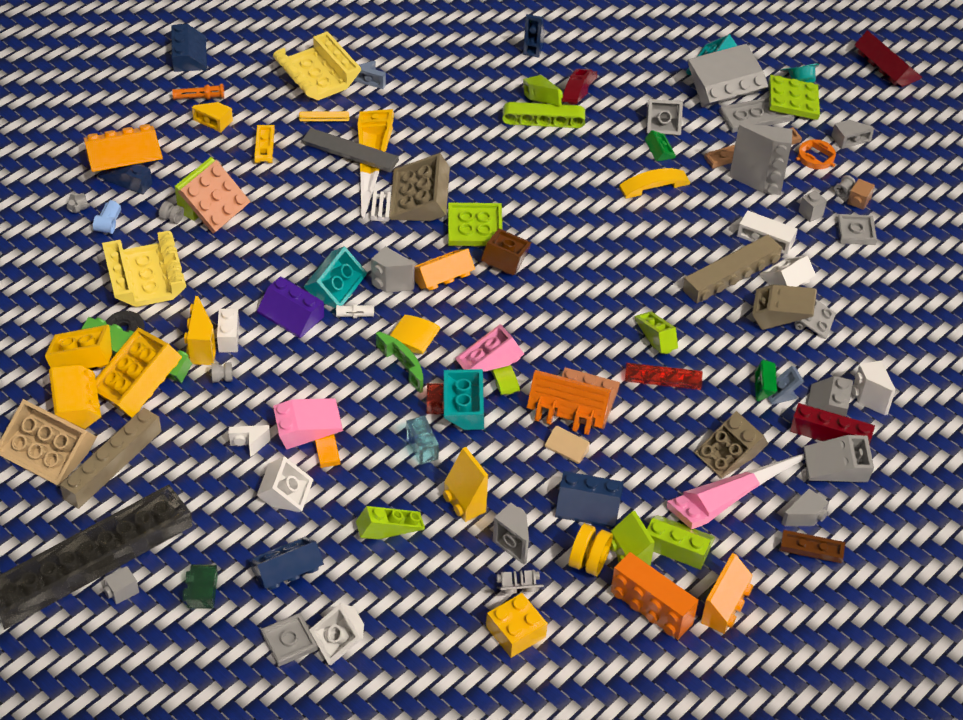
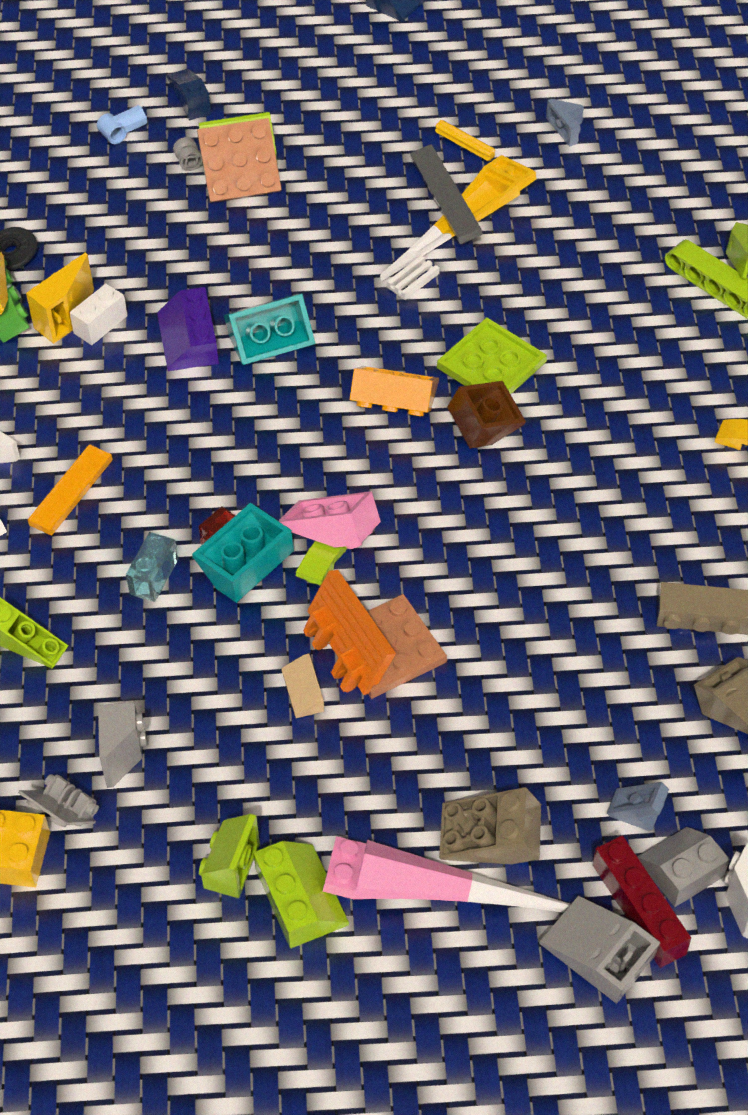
camera: 45 degrees right, 5 degrees up
light grey arm [67,193,90,213] -> none
light orange slope [84,124,163,172] -> none
light yellow slope [102,231,186,307] -> none
orange pin [172,83,225,100] -> none
yellow slope [192,102,233,132] -> none
light grey wheel [211,362,233,383] -> none
yellow plate [255,125,275,163] -> none
light yellow slope [273,31,361,100] -> none
bright pink slope [273,398,343,449] -> none
white pin [336,304,374,319] -> none
light grey slope [371,246,415,293] -> none
bright green slope [376,332,423,393] -> none
dark tan slope [389,153,450,221] -> none
yellow slope [390,315,440,354] -> none
yellow slope [443,447,488,522] -> none
dark blue slope [555,471,624,528] -> none
yellow wheel [569,523,613,576] -> none
orange brick [611,552,699,640] -> none
clear red tile [625,363,703,390] -> none
lime slope [634,311,678,354] -> none
light orange slope [701,553,753,634] -> none
green slope [755,360,777,401] -> none
reddish brown plate [780,530,845,563] -> none
light grey slope [782,489,829,526] -> none

